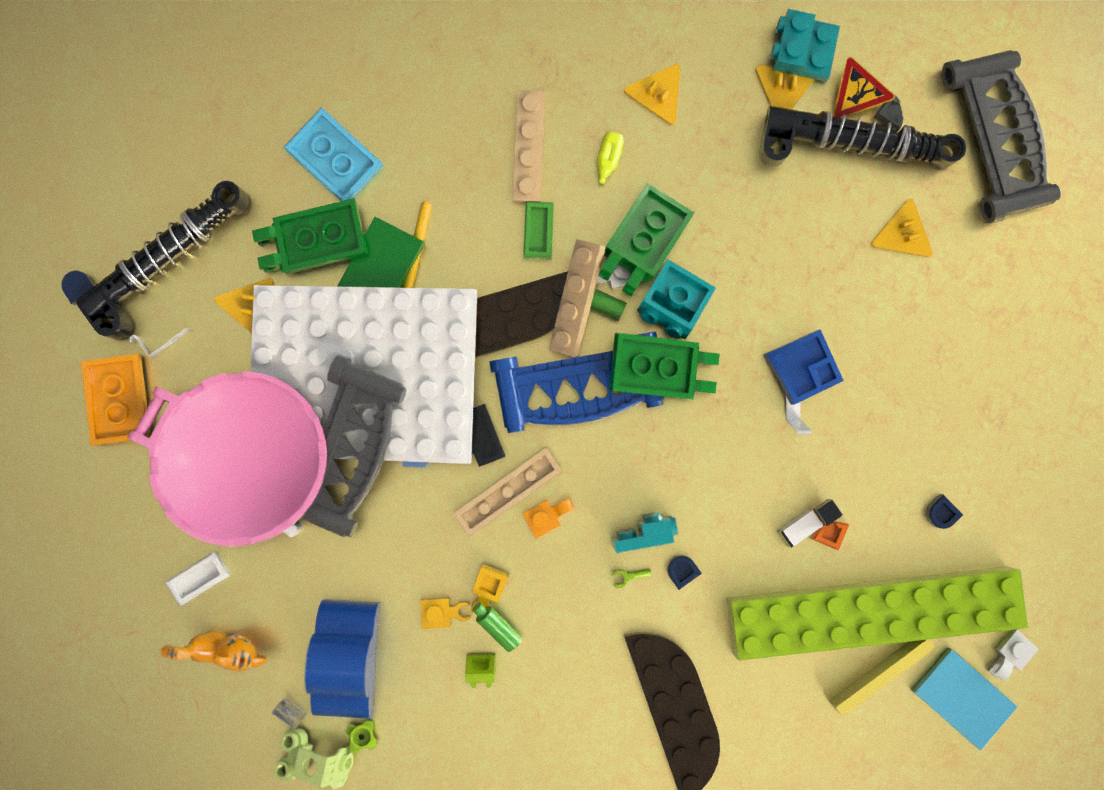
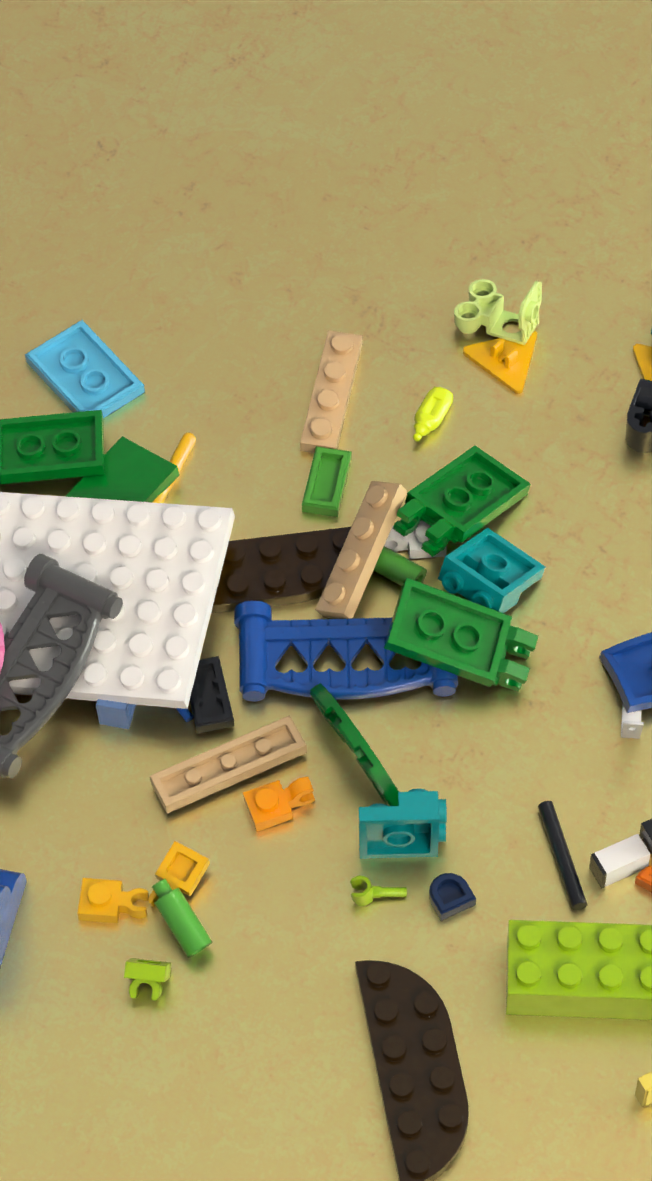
camera: 10 degrees right, 30 degrees down
none -> green tile [309,683,399,806]
none -> yellowish green piece [454,279,542,345]
none -> black bar [538,801,587,911]

